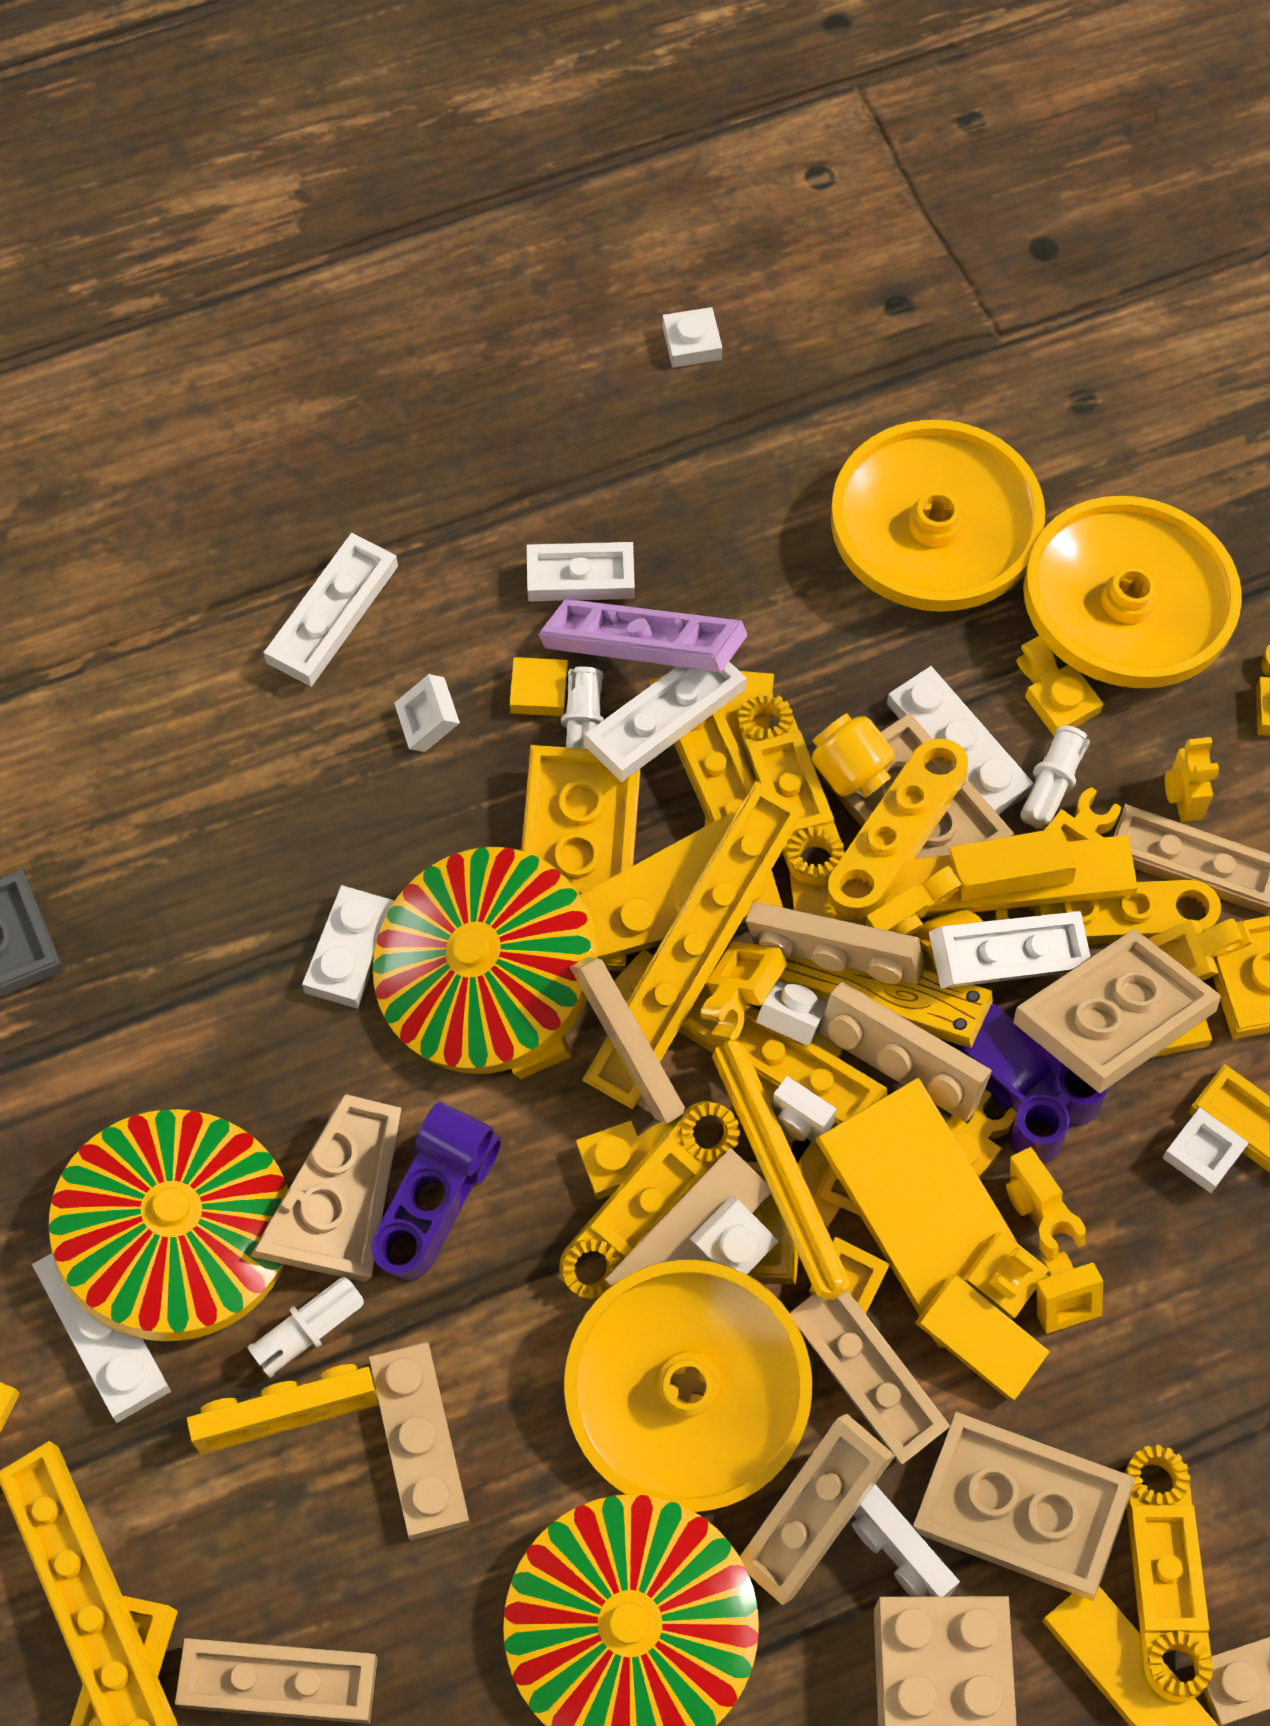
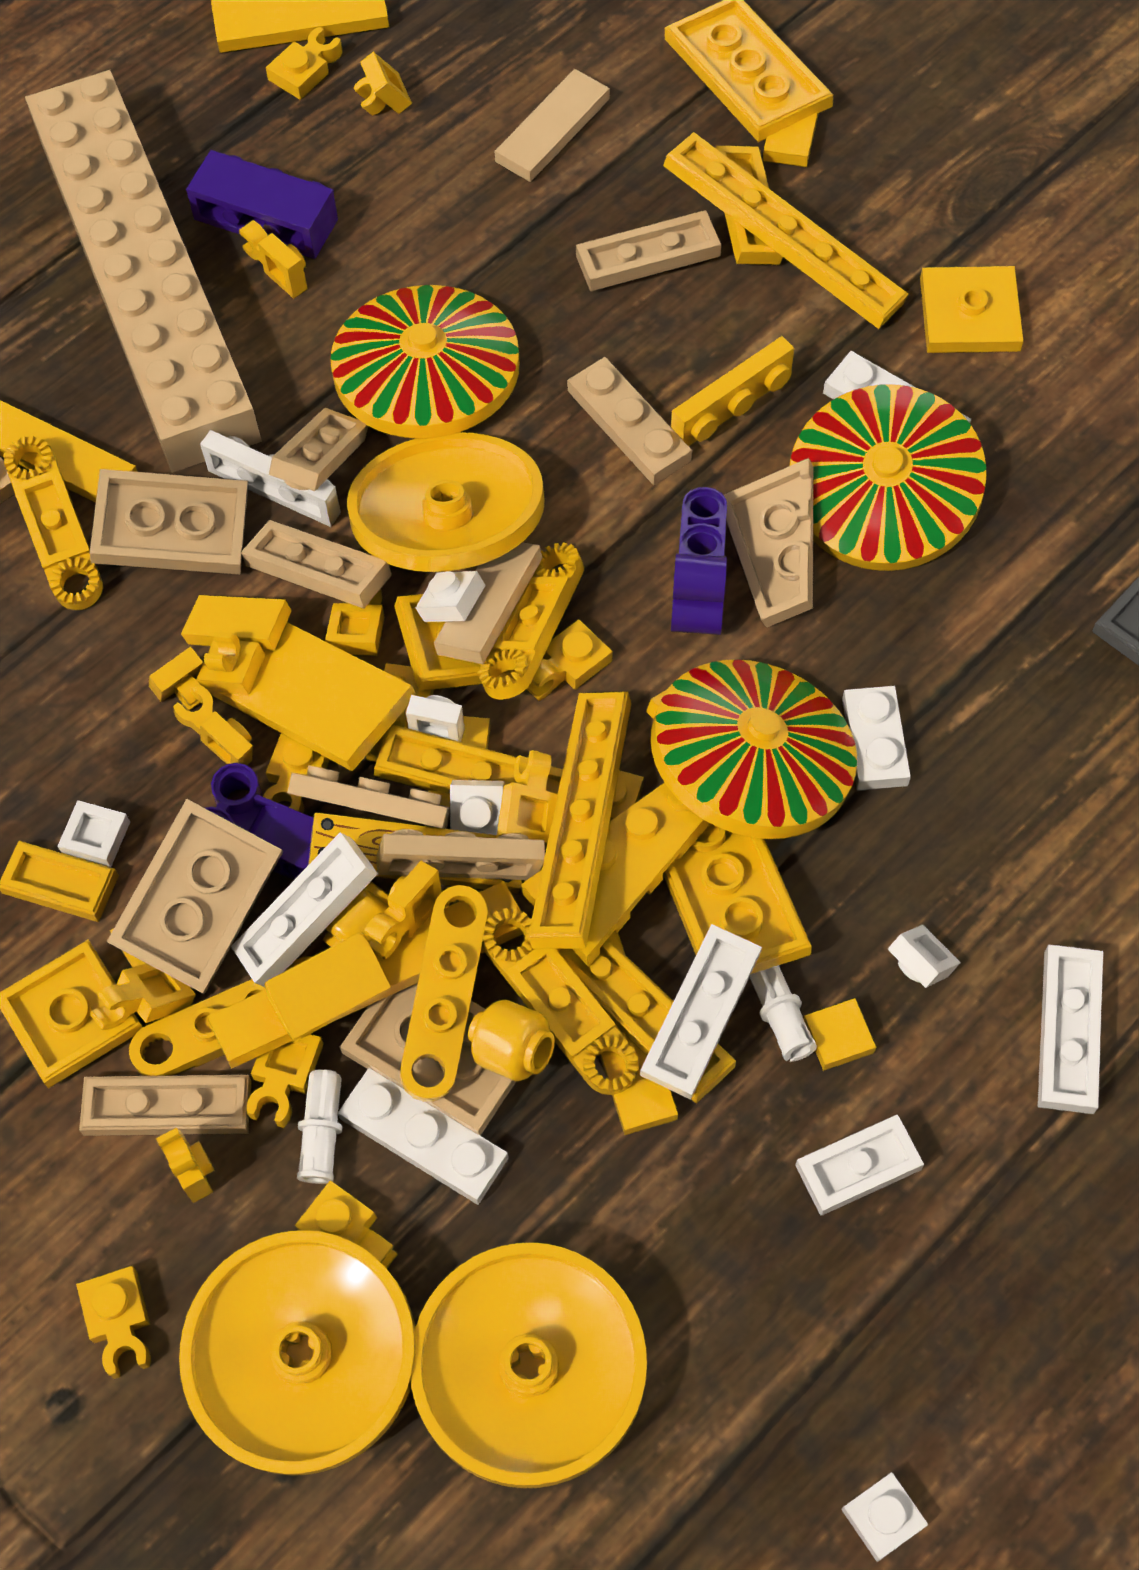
camera: 160 degrees right, 0 degrees up
white axle [247,1277,364,1378] -> none
lavender plate [538,599,747,672] -> none
tan tile [570,957,685,1123] -> none
yellow axle [712,1040,850,1301] -> none

